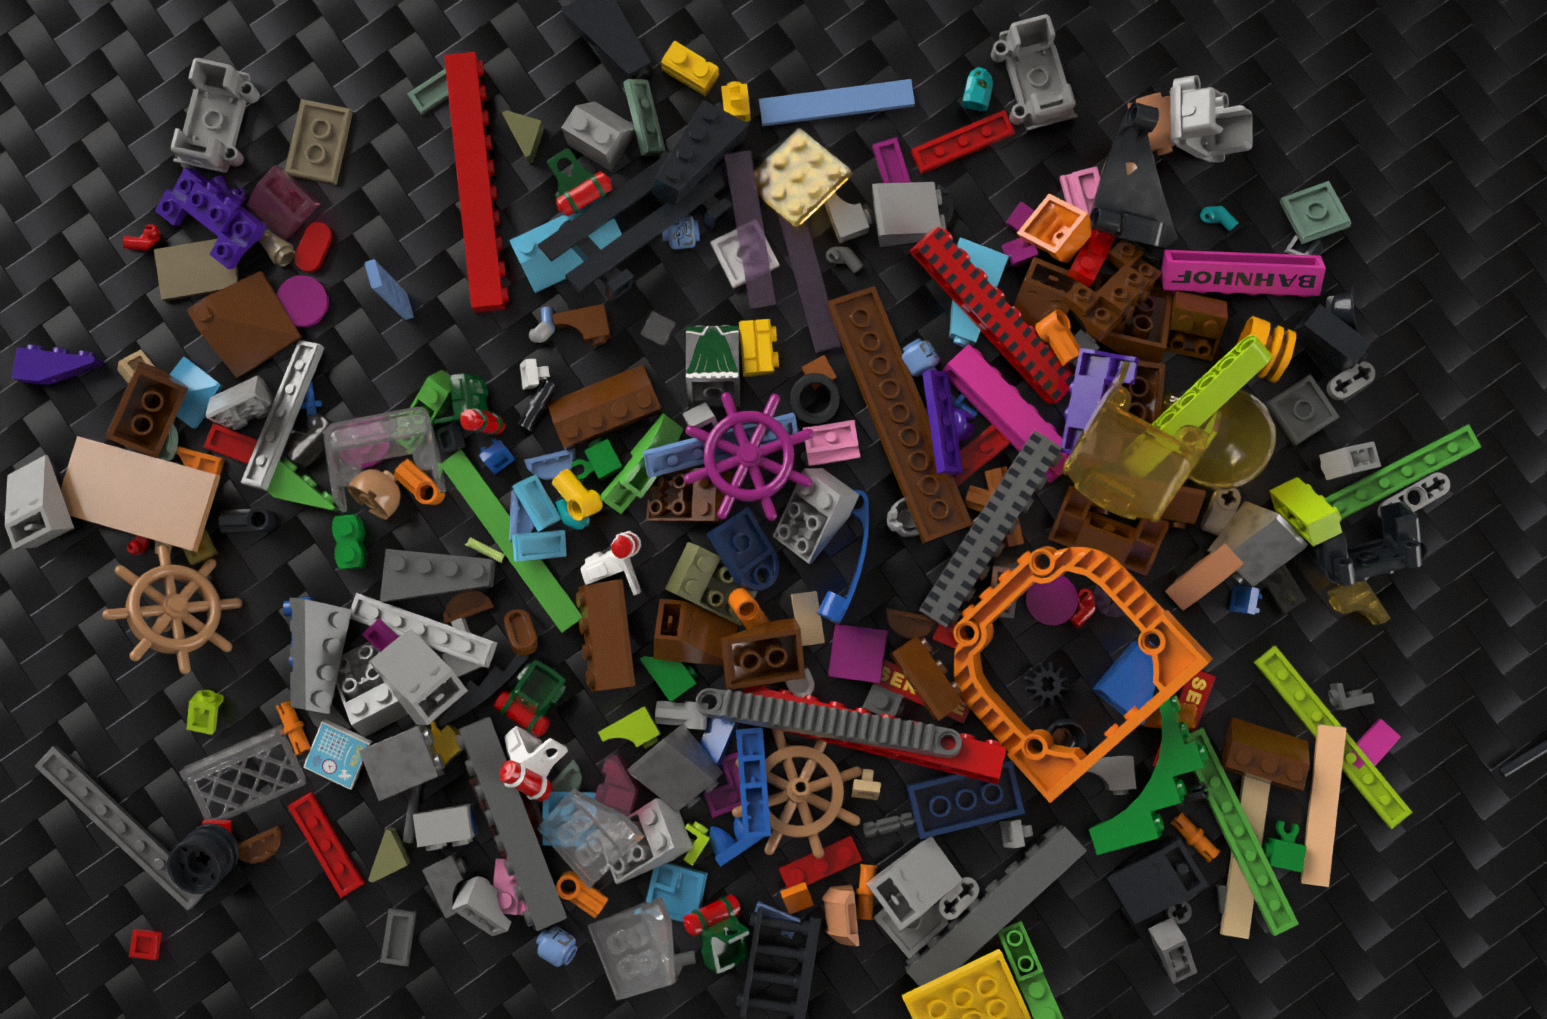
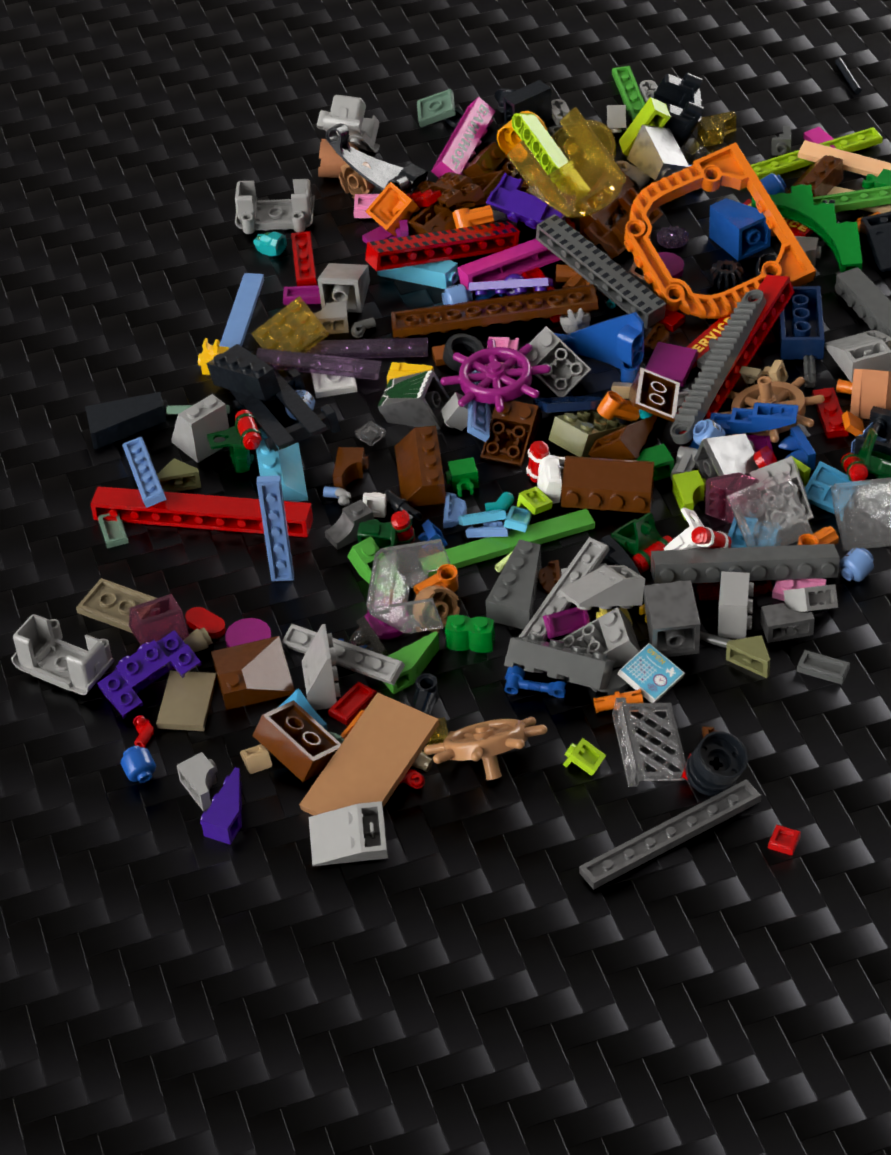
camera: 70 degrees left, 40 degrees down
red tile [288,792,365,898] -> none
reddish brown tile [504,609,538,655] -> none
yellow piece [552,469,602,521] -> none
bright green slope [600,413,683,514] -> none
yellow brick [661,41,719,97] -> none
reddish brown slope [889,636,963,721] -> none
light grey tile [999,819,1033,848] -> none
red arm [1070,588,1095,628] -> none
nougat slope [1165,544,1244,610] -> none
teal arm [1200,206,1239,231] -> none
none -> blue head [120,746,157,783]
none -> medium blue tile [122,437,167,508]
none -> light grey arch [177,752,217,811]
none -> flat silver arch [325,500,374,550]
none -> lime bracket [517,486,553,515]
none -> medium blue head [693,419,726,446]
none -> dark tan tile [740,366,762,384]
none -> red tile [753,446,778,468]
none -> blue head [760,173,787,195]

